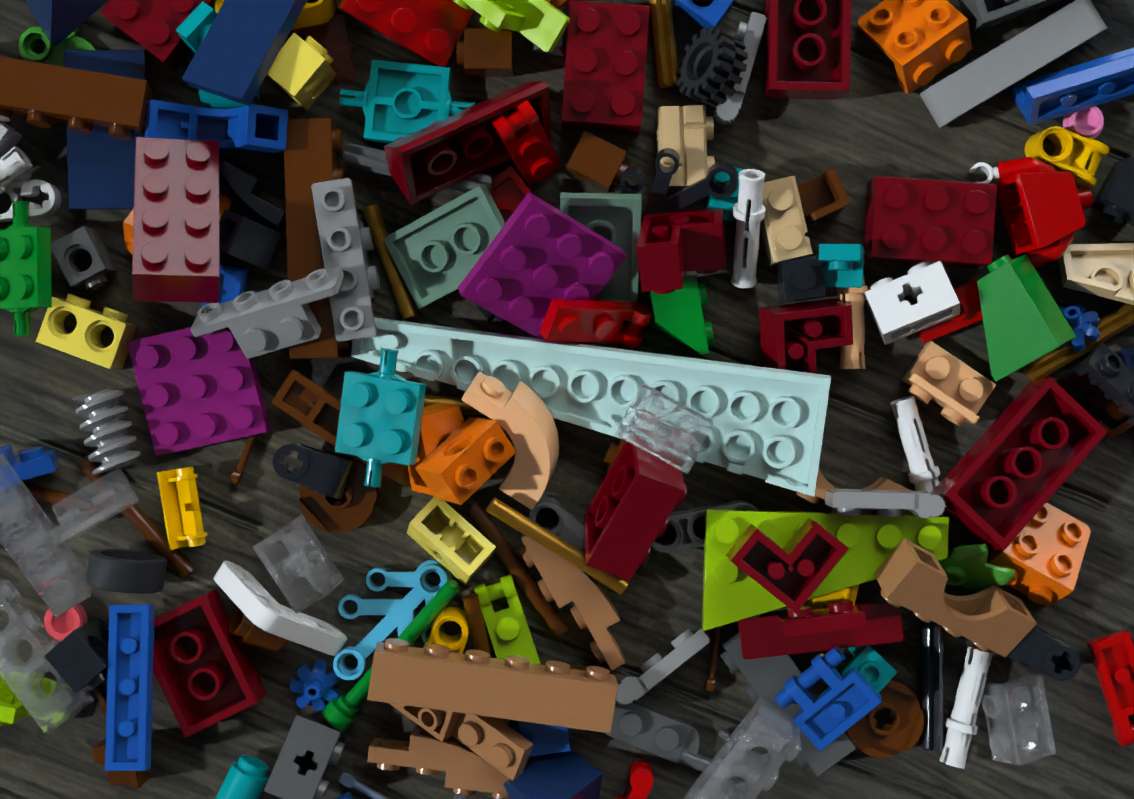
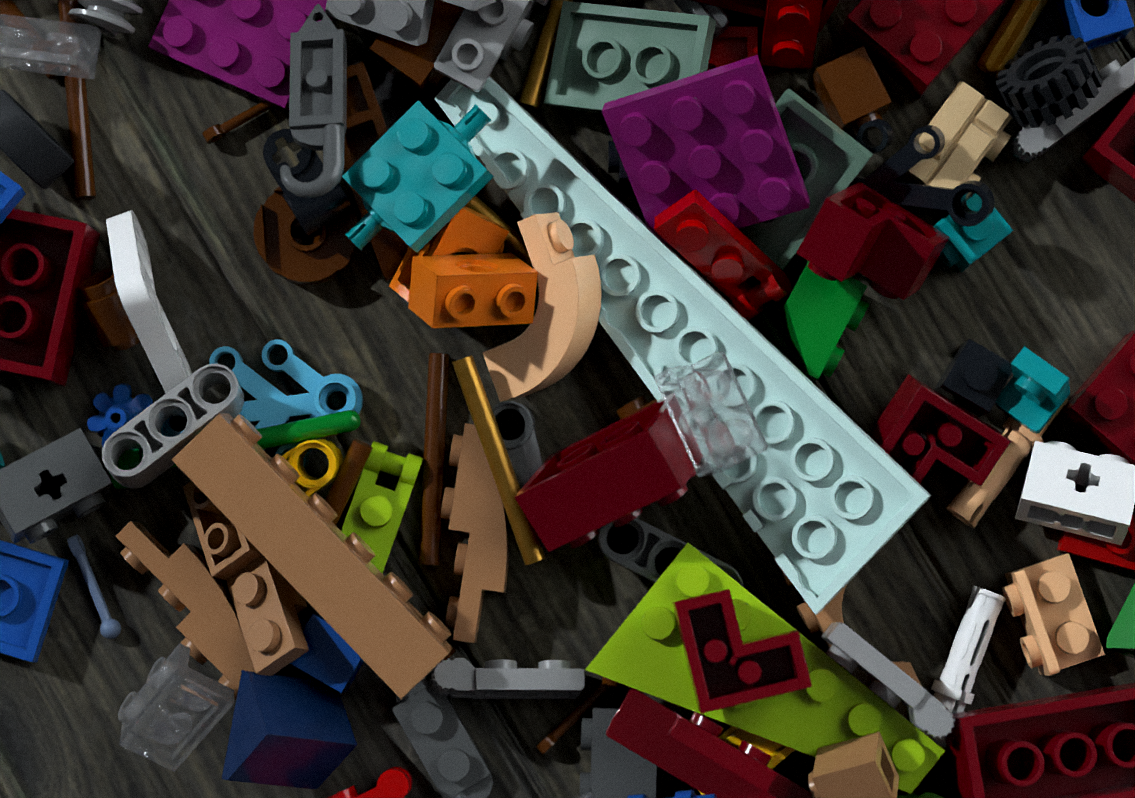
camera: 45 degrees right, 5 degrees down
yellow hinge [157,466,207,550] -> none
clear brick [253,514,345,614] -> none
light yellow brick [407,497,496,585] -> none
white pin [731,169,766,288] -> none
tan brick [760,176,813,266] -> none
reddish brown panel [797,167,851,225] -> none
none -> light grey beam [102,363,244,489]
none -> dark grey plate [280,4,347,199]

